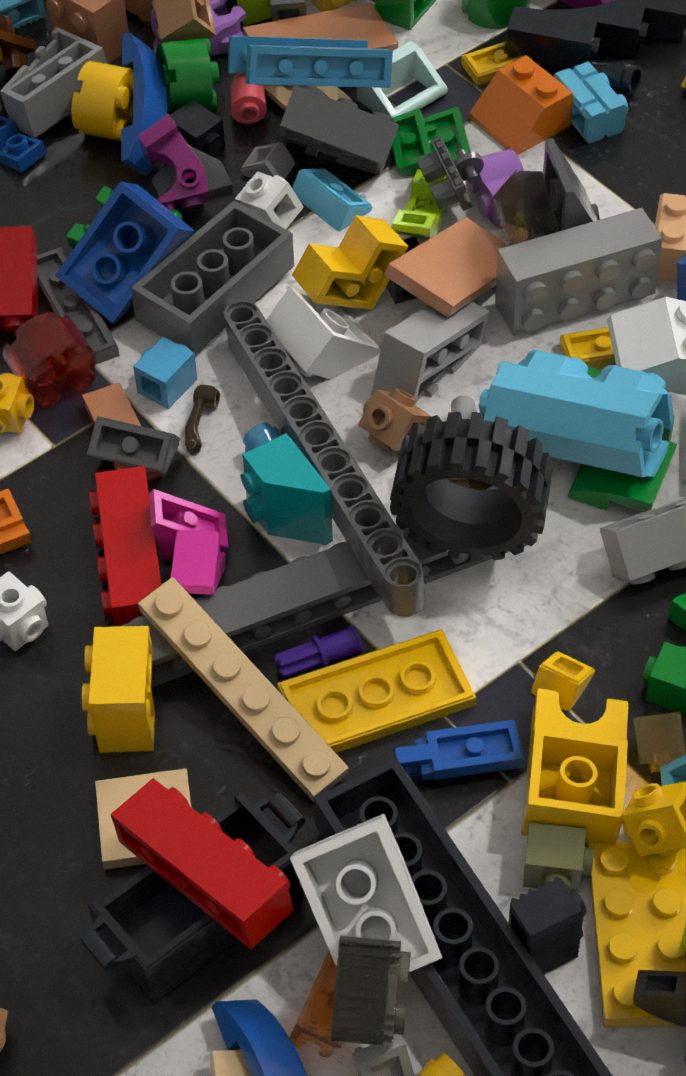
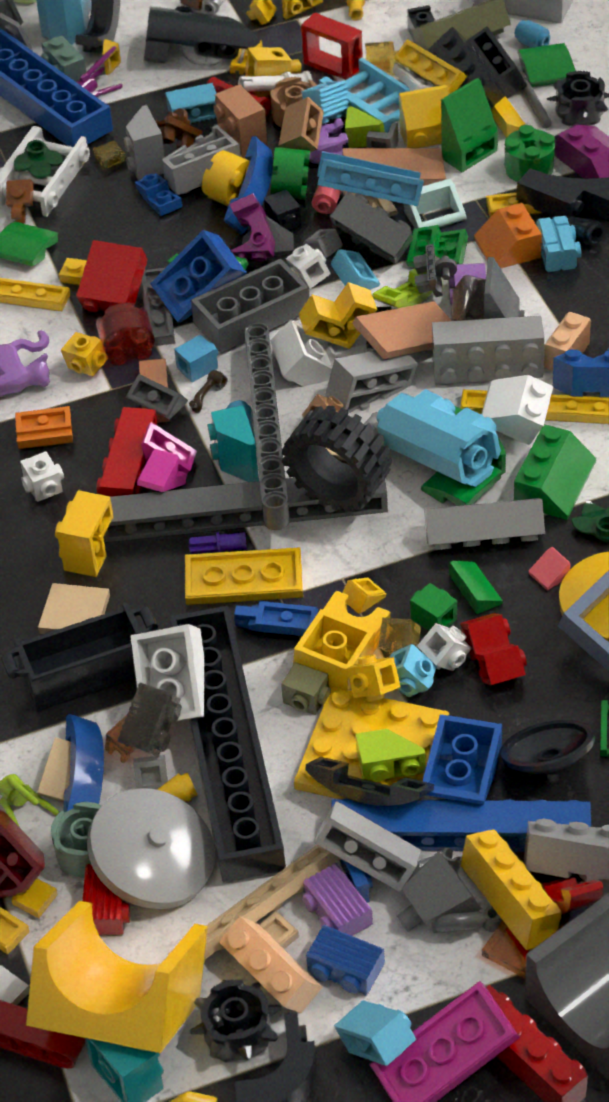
camera: 20 degrees right, 5 degrees down
red brick [110,778,293,949] -> none
tan plate [138,577,349,802] -> none
black brick [508,877,587,974] -> none

